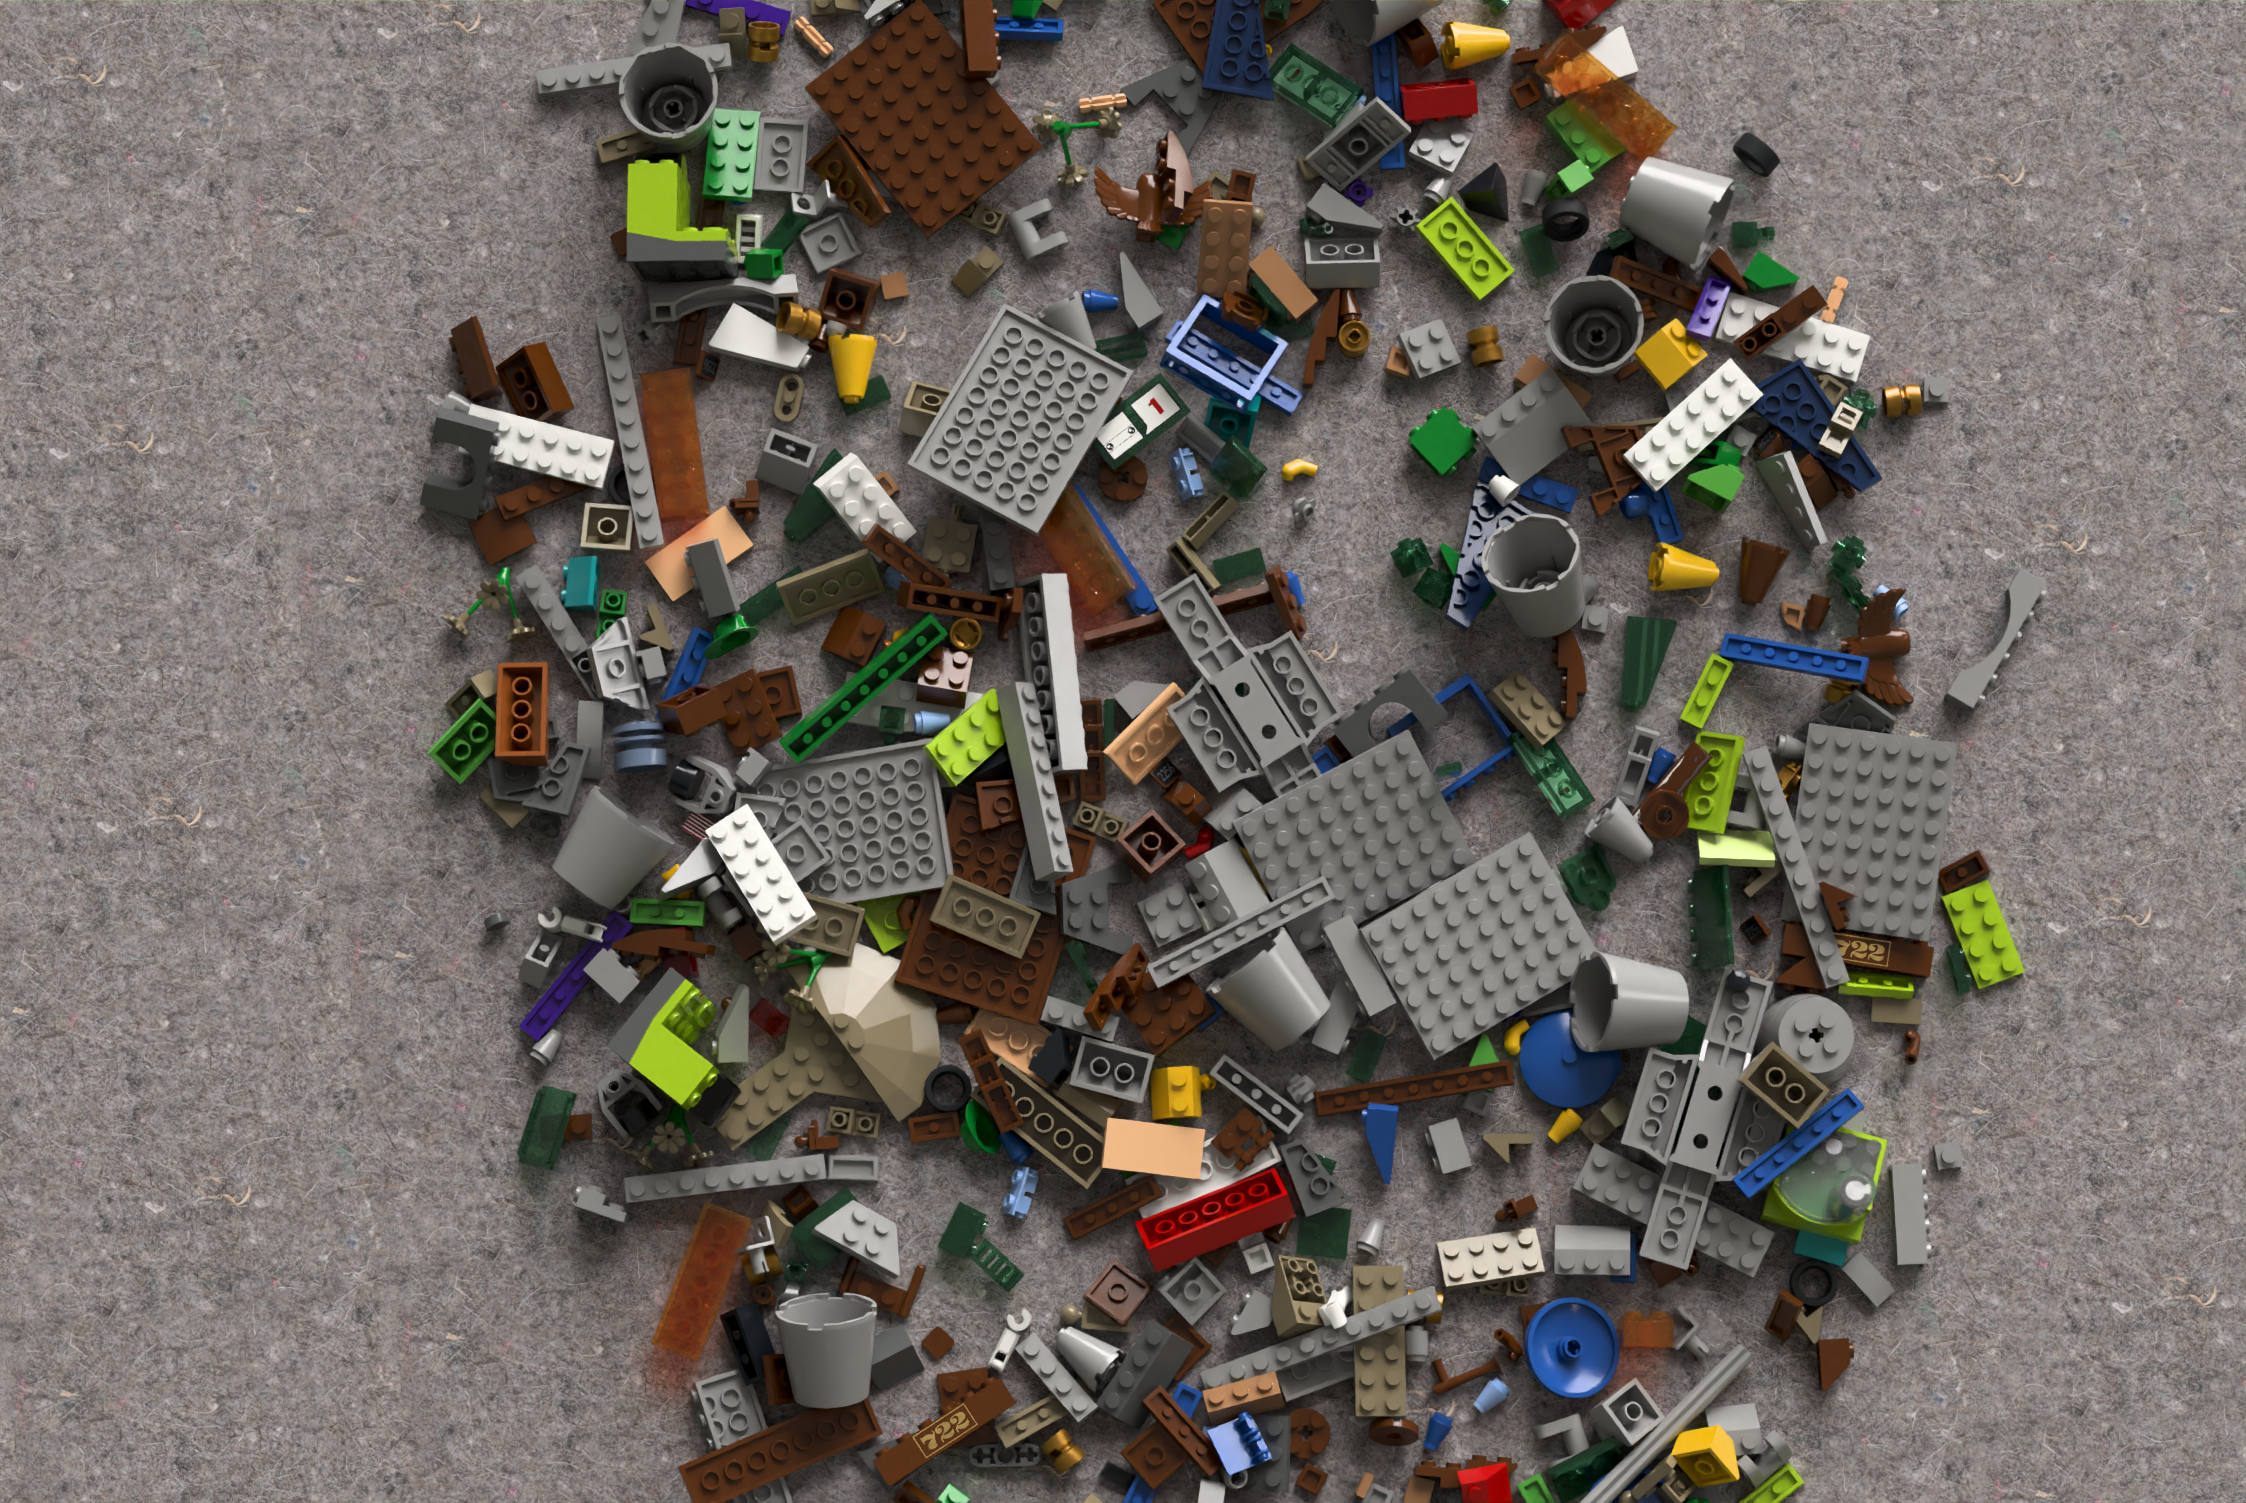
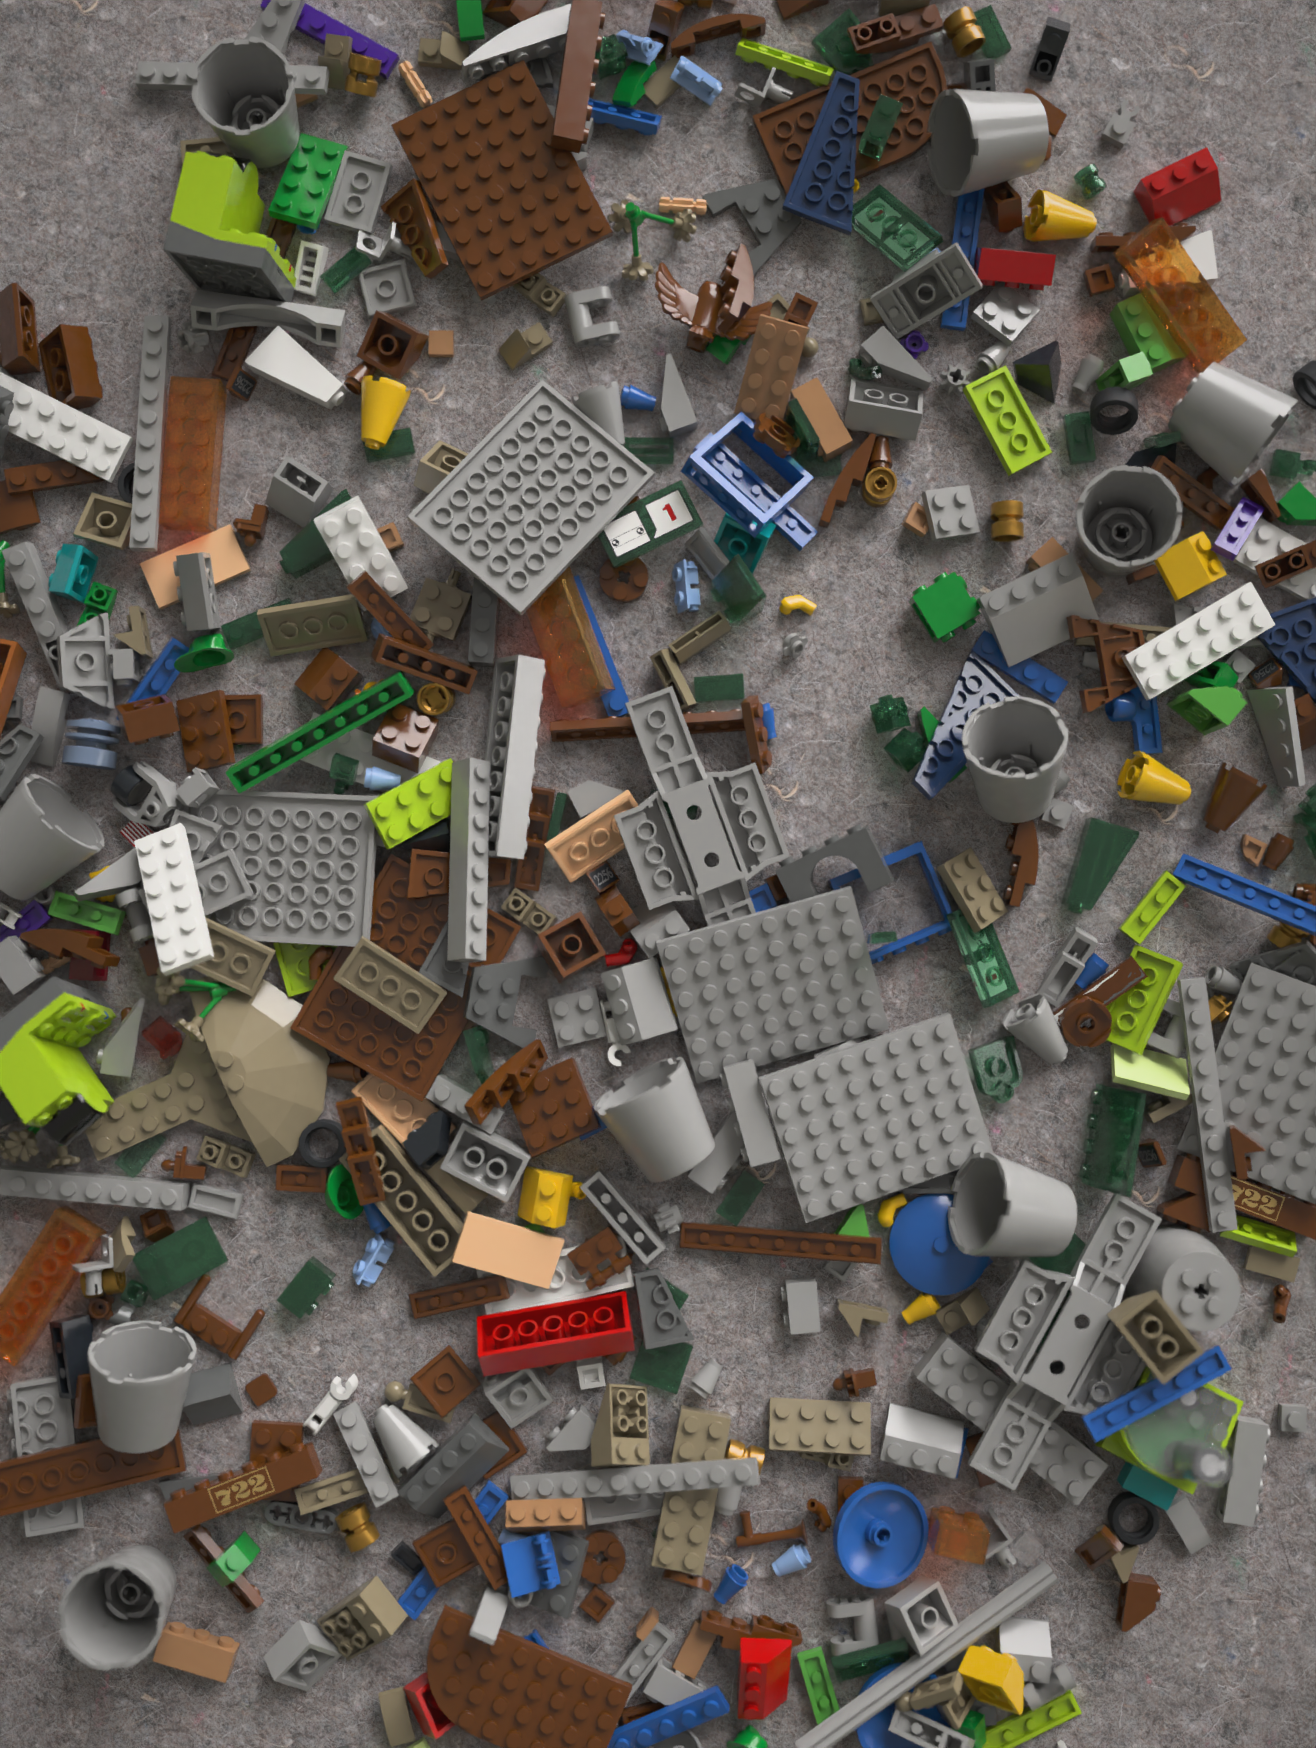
camera: 20 degrees right, 5 degrees up
green brick [744,249,784,279] -> none
dark tan plate [774,374,804,423] -> none
pearl gold wheel [776,301,821,341] -> none
wing [811,1200,900,1279] -> none
light grey hinge [826,320,847,338] -> none
clear green slope [969,1238,1024,1292] -> none
reddish brown wing [997,587,1023,642] -> none
light grey plate [1146,876,1335,989] -> none
white piece [1318,1286,1352,1329] -> none
blue slope [1361,1103,1399,1184] -> none
white hat [1488,475,1521,507] -> none
black tile [1725,969,1750,994] -> none

